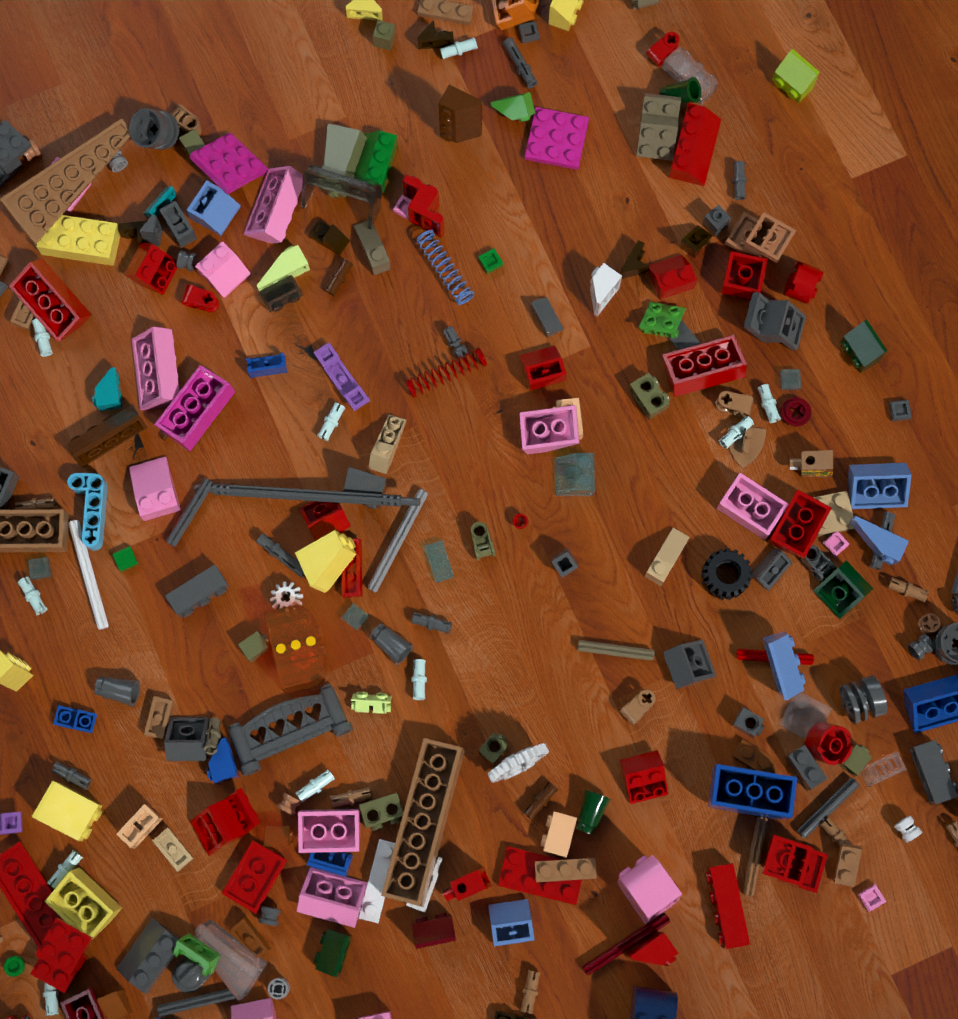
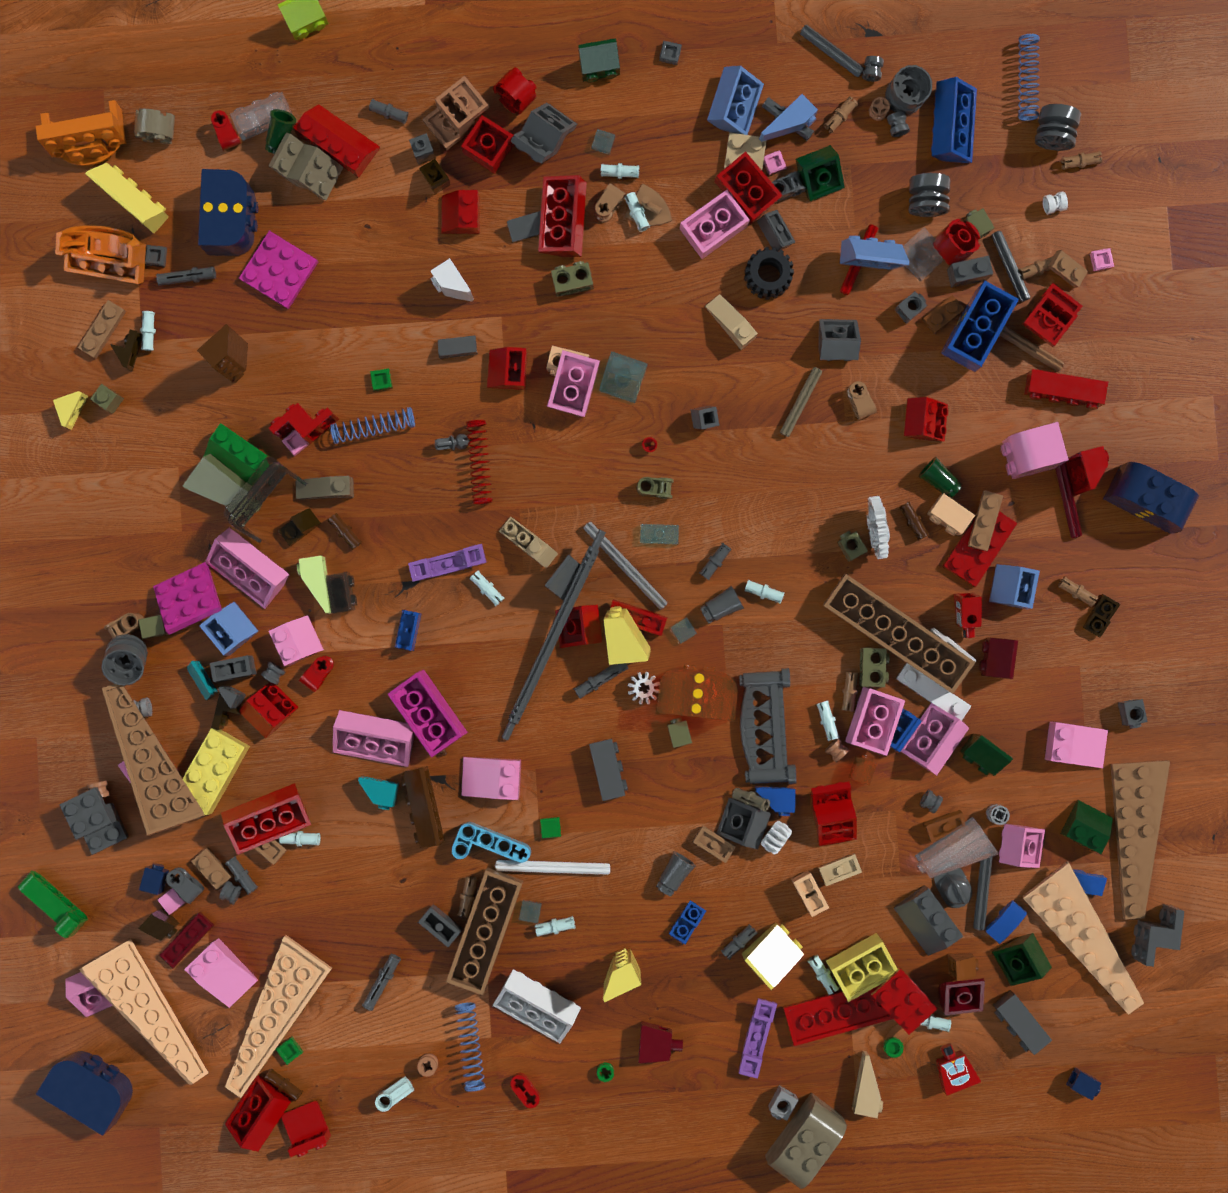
camera: 65 degrees left, 10 degrees up
dark grey axle [166,478,213,547] -> none
bright green hinge [173,933,220,977] -> none
red plate [221,840,288,914] -> none
yellowish green hinge [351,691,392,714] -> none
bright green slope [491,92,535,122] -> none
dark brown slope [620,240,649,279] -> none
bright green hinge [639,302,686,339] -> none
dark red gear [781,397,811,427] -> none
medium nougat torso [790,450,833,478] -> none
clear slope [861,752,907,787] -> none
dark grey brick [909,740,958,805] -> none
none -> dark blue brick [198,169,258,256]
none -> white gear [761,821,792,854]

